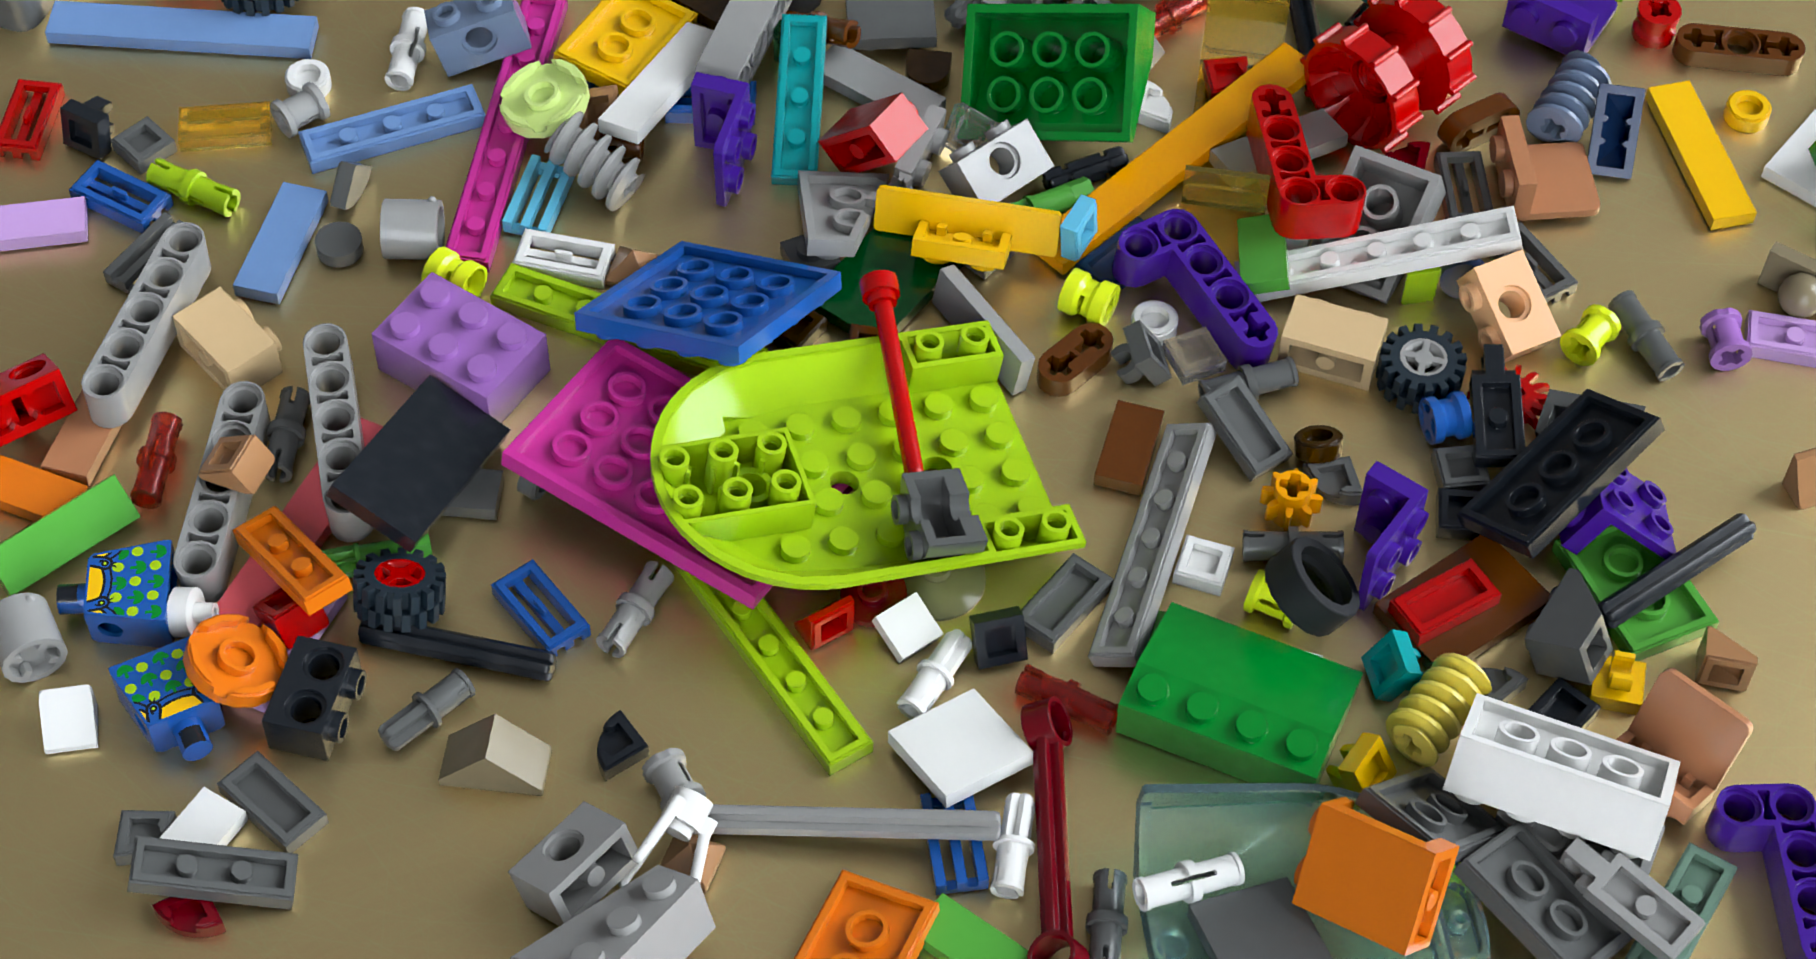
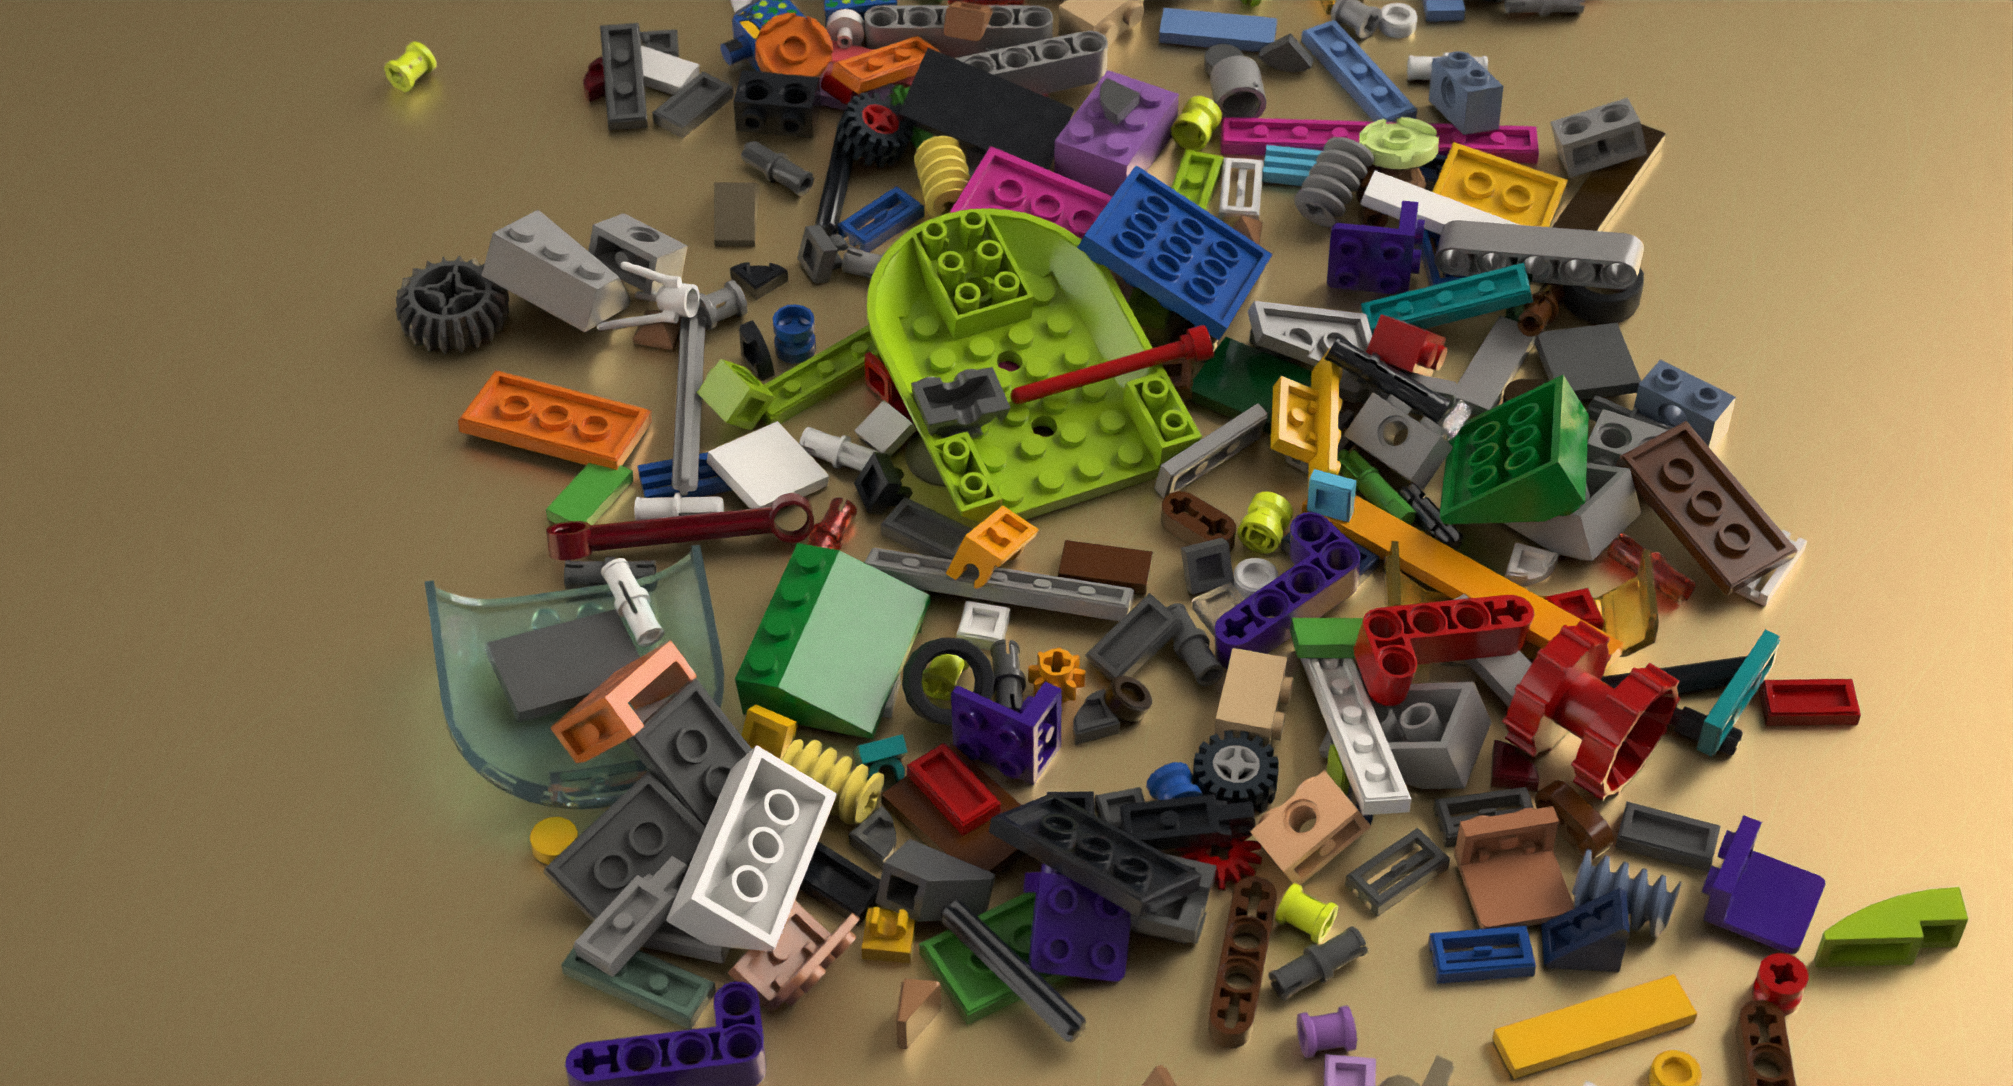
camera: 85 degrees right, 5 degrees down
none -> lime brick [696,359,775,431]
none -> black tile [739,320,775,381]
none -> blue wheel [773,304,816,364]
none -> dark grey tile [797,225,849,284]
none -> light yellow piece [914,136,971,218]
none -> light orange hinge [946,506,1039,589]
none -> dark grey tile [1100,78,1140,125]
none -> reddish brown beam [1208,876,1277,1048]
none -> black pin [1325,335,1451,424]
none -> blue tile [1428,926,1536,984]
none -> dark grey tile [1615,801,1721,872]

